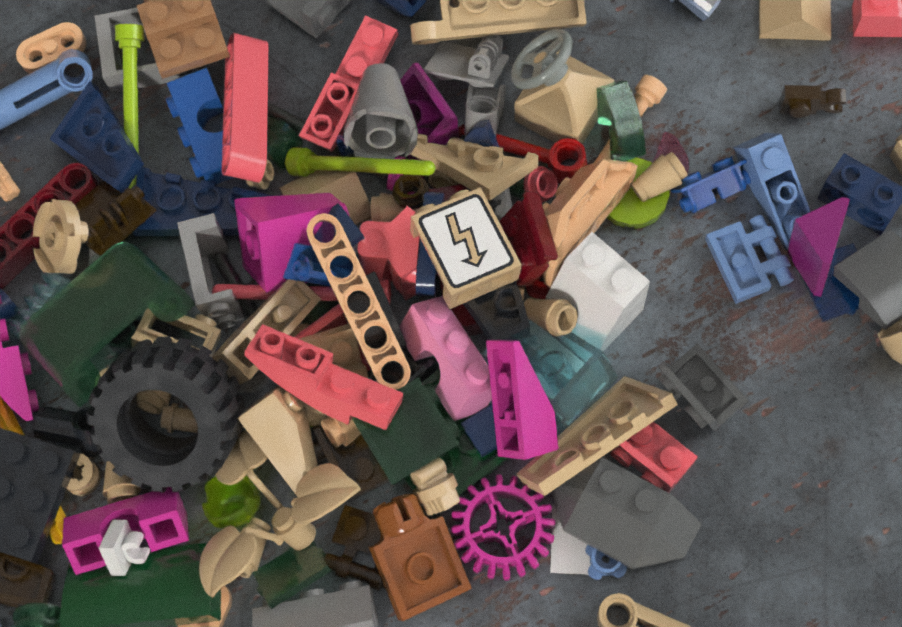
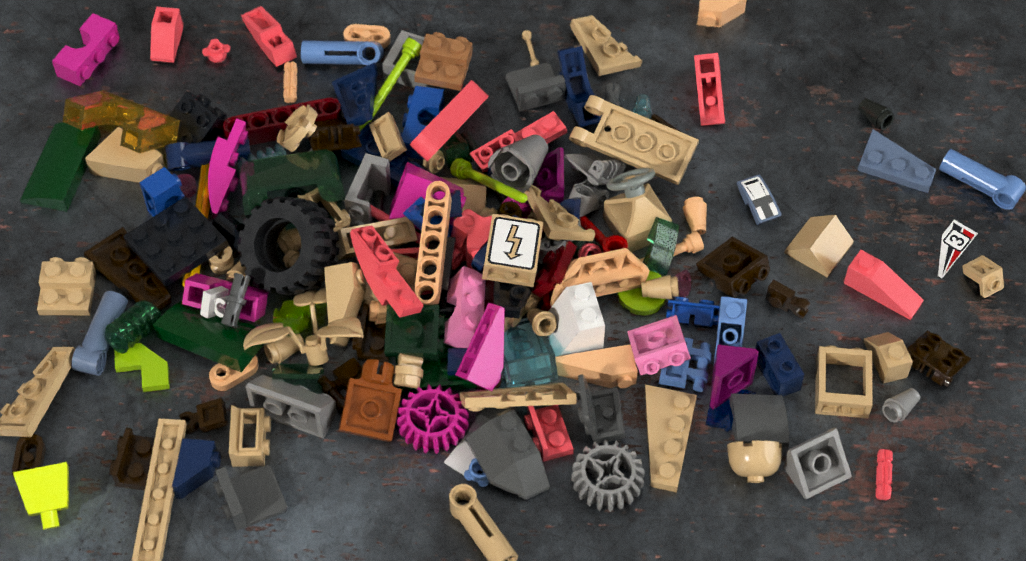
camera: 25 degrees right, 15 degrees down
none -> dark grey pin [221,273,251,328]
none -> tan tile [369,112,407,162]
none -> light nougat slope [553,344,638,388]
none -> light grey gear [571,439,645,512]
none -> bright pink plate [627,315,691,375]
none -> tan wing [645,384,697,492]
none -> light nougat cone [682,197,707,235]
none -> dark brown plate [696,236,770,298]

